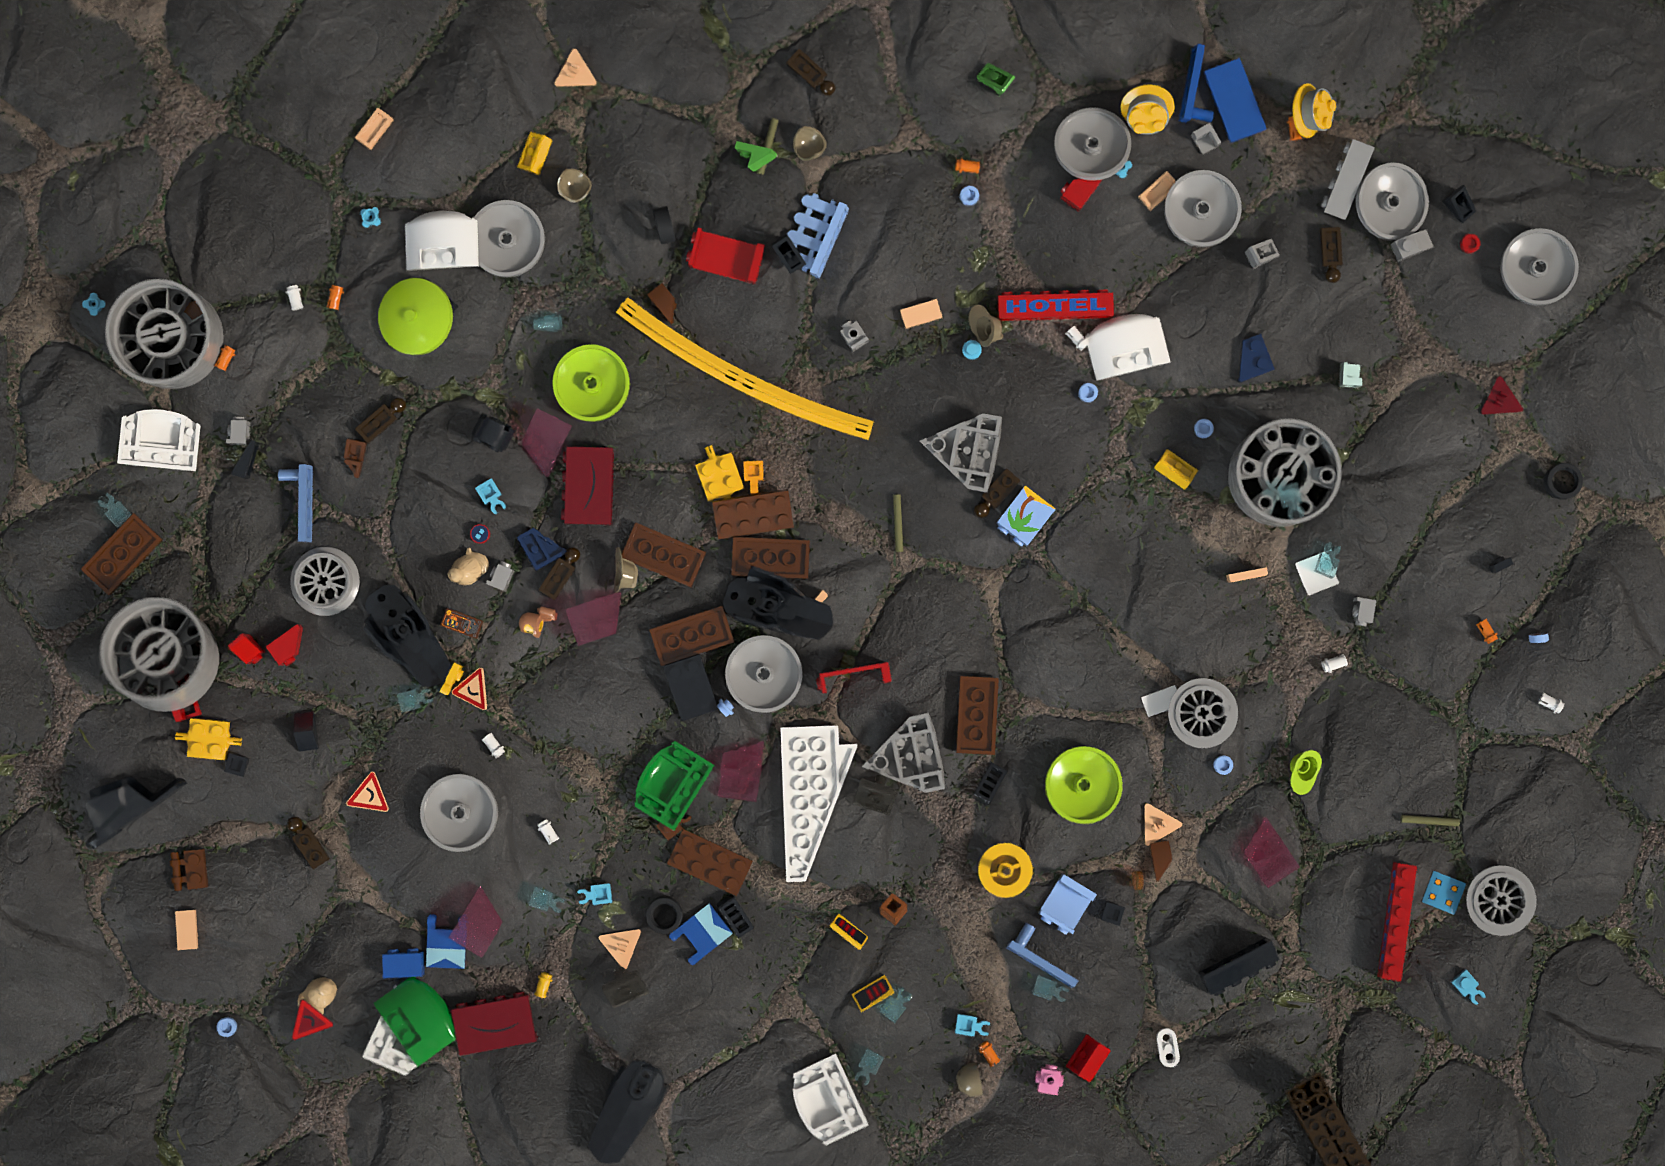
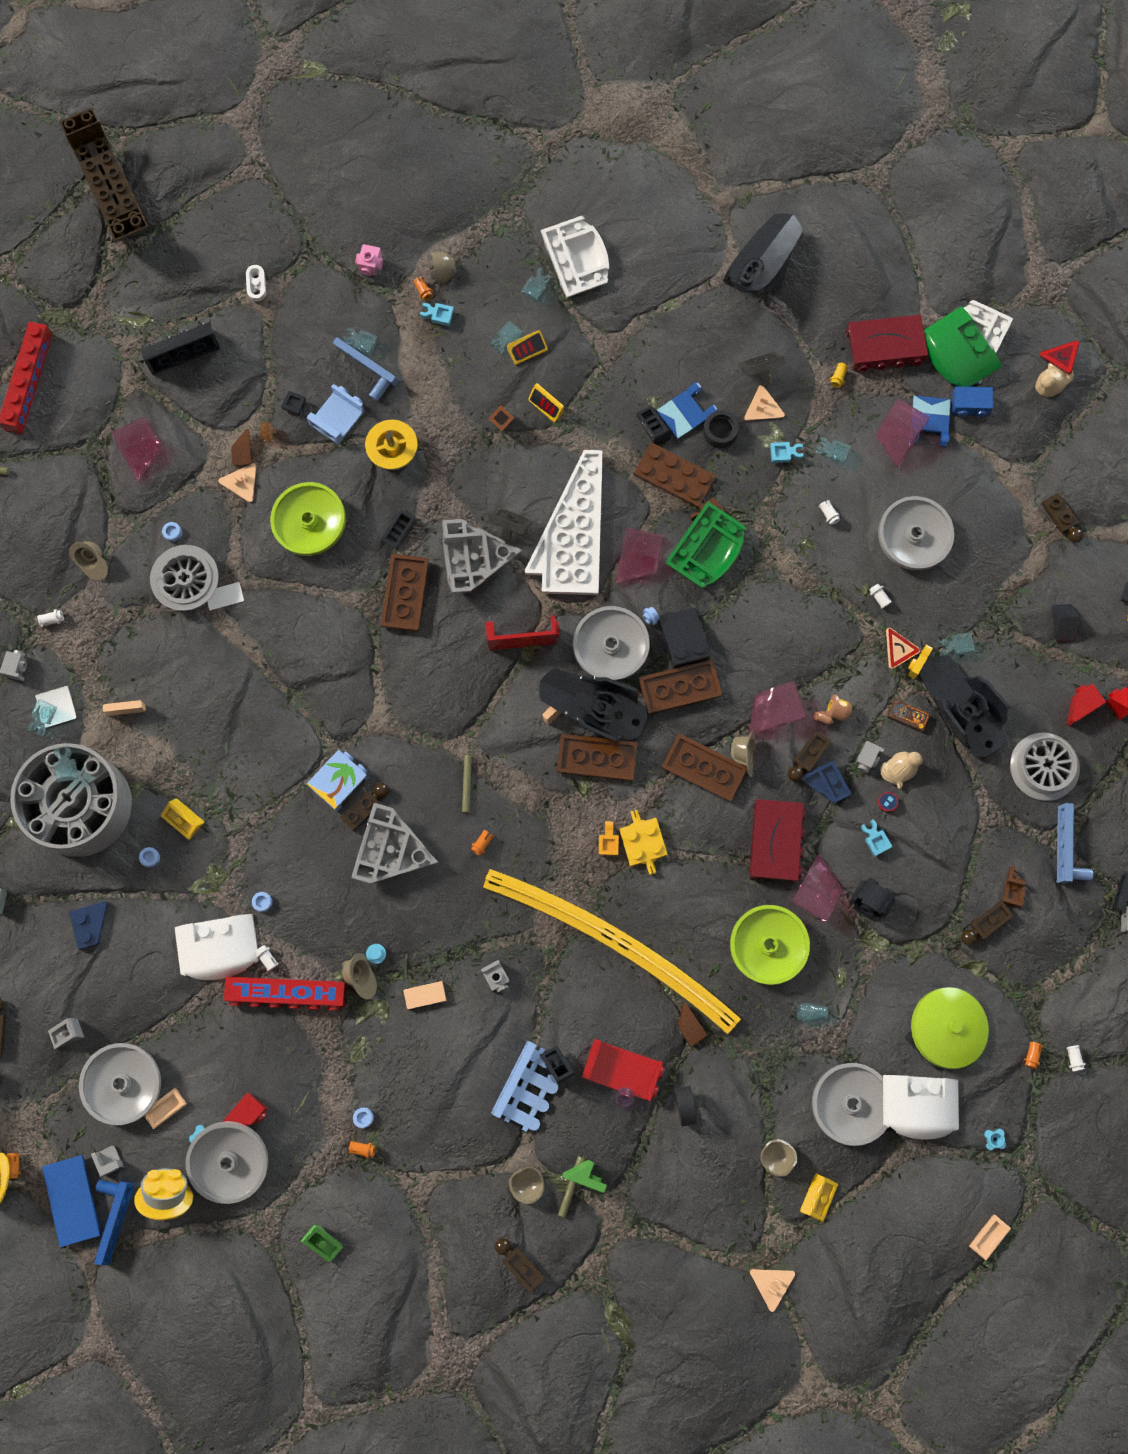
camera: 170 degrees left, 10 degrees down
piece [346,772,389,812] -> none
reddish brown plate [712,489,794,539] -> none
red panel [1066,1034,1111,1082] -> none
lime piece [1290,750,1322,795] -> none
none -> dark tan piece [69,541,108,580]
none -> orange pin [471,830,494,856]
none -> clear purple plate [615,1088,635,1108]

